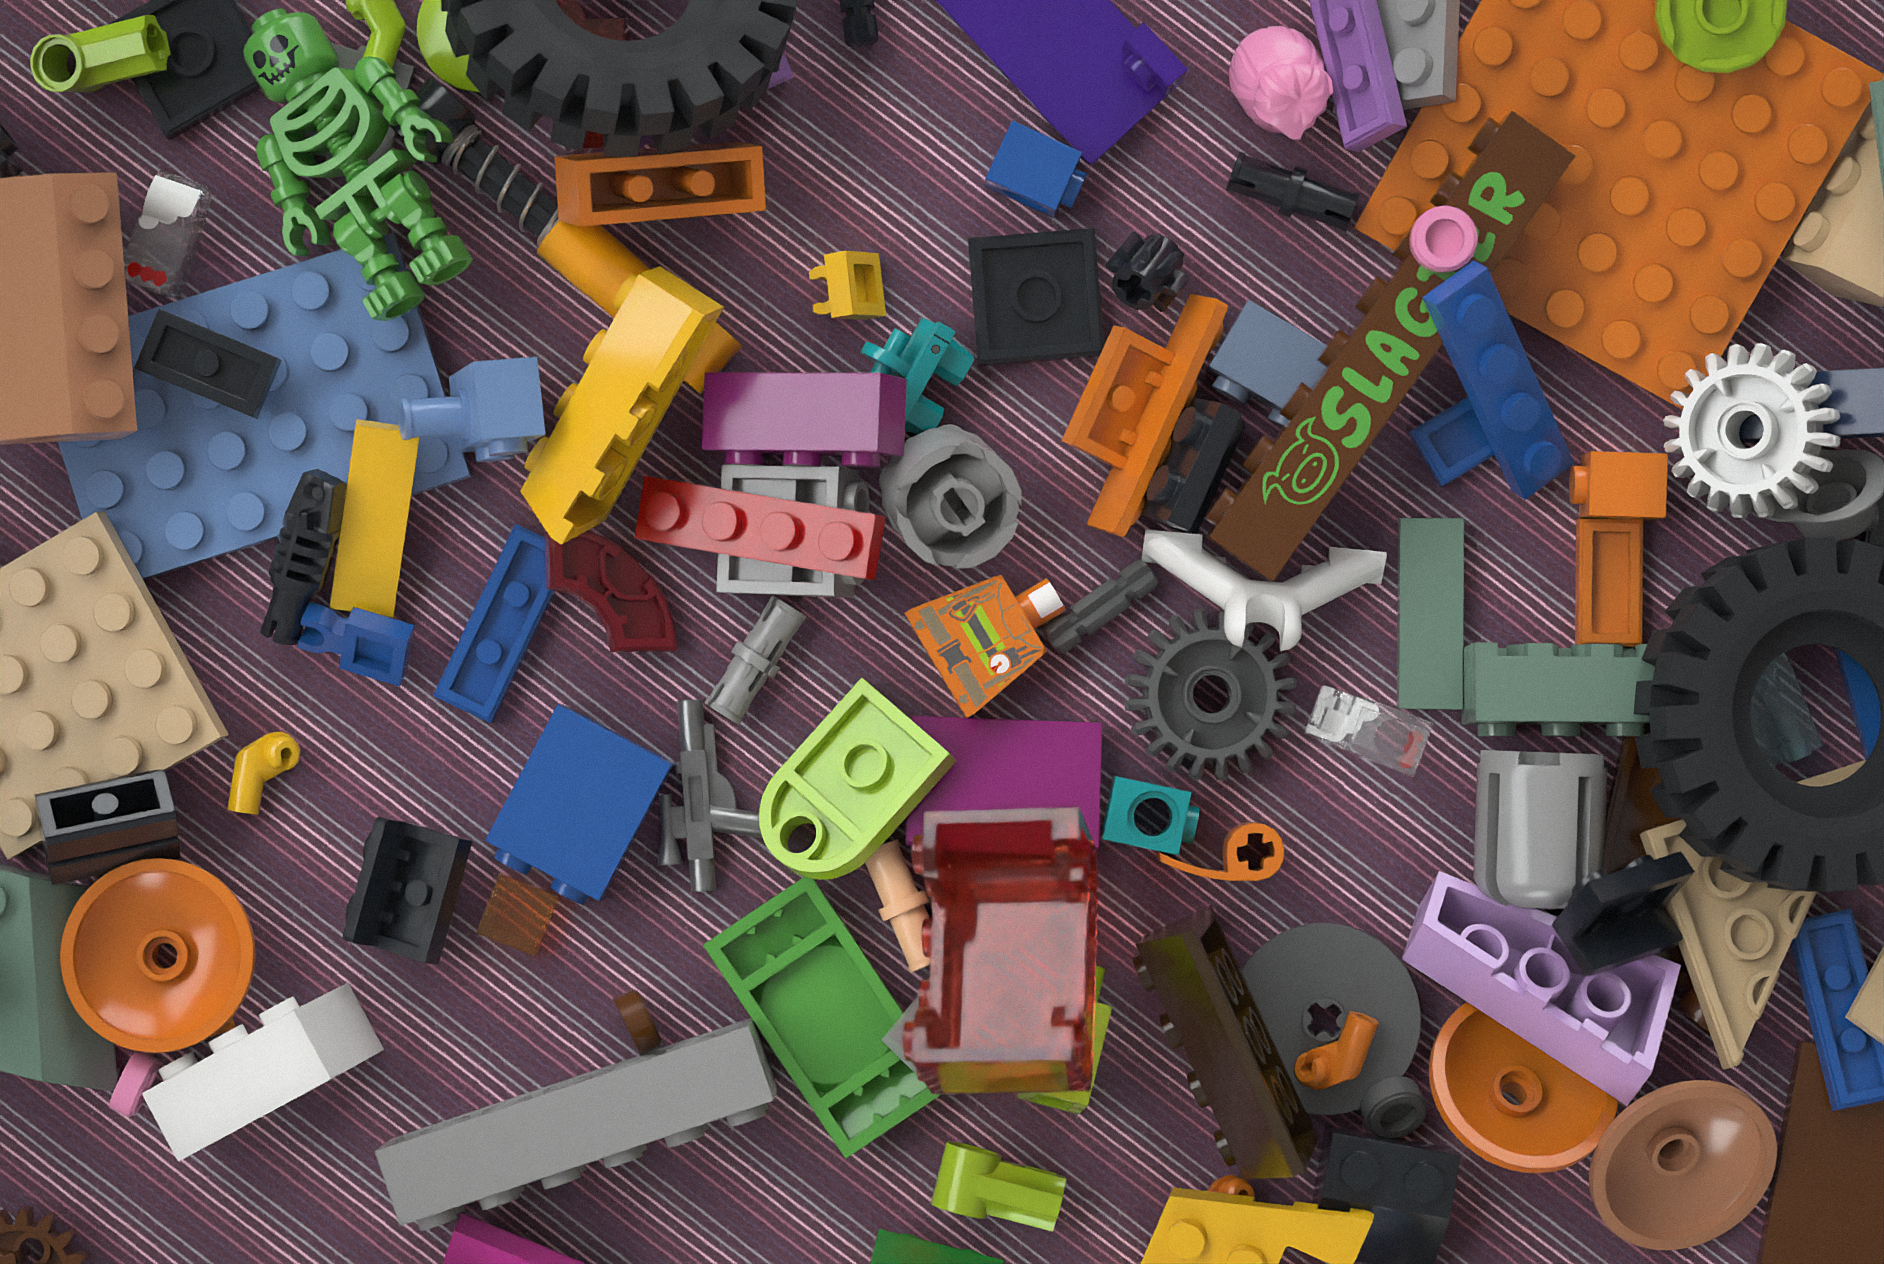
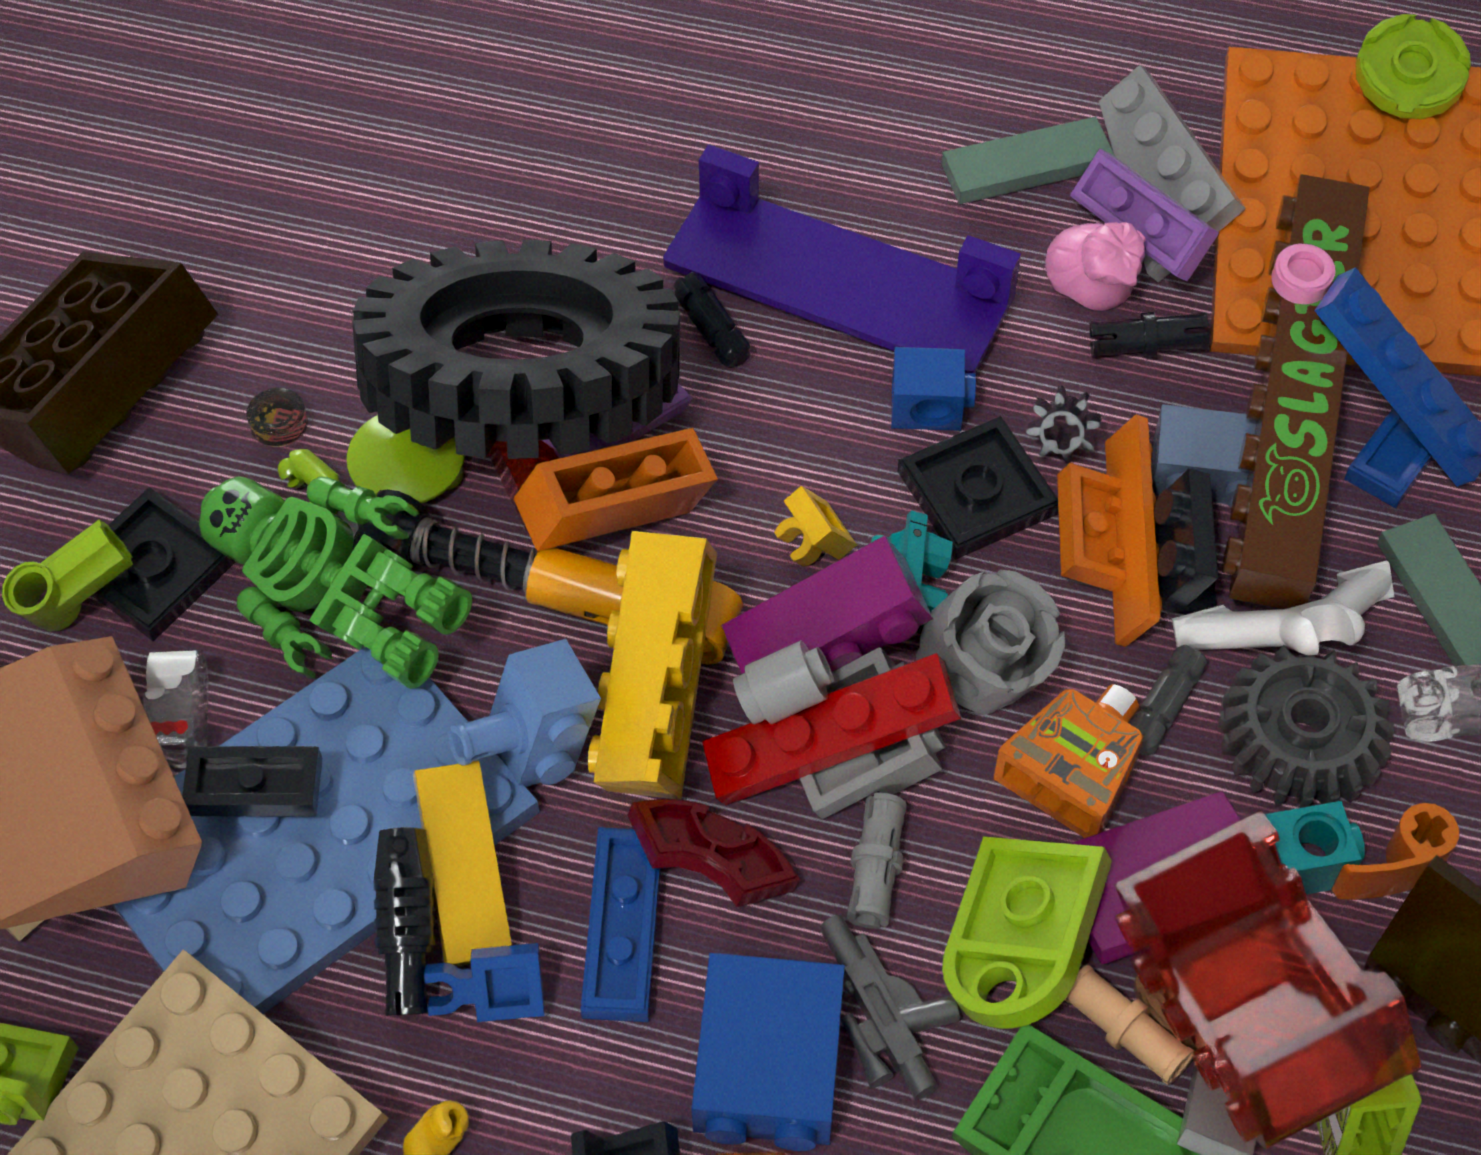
camera: 15 degrees left, 30 degrees down
none -> light grey brick [733,640,834,725]

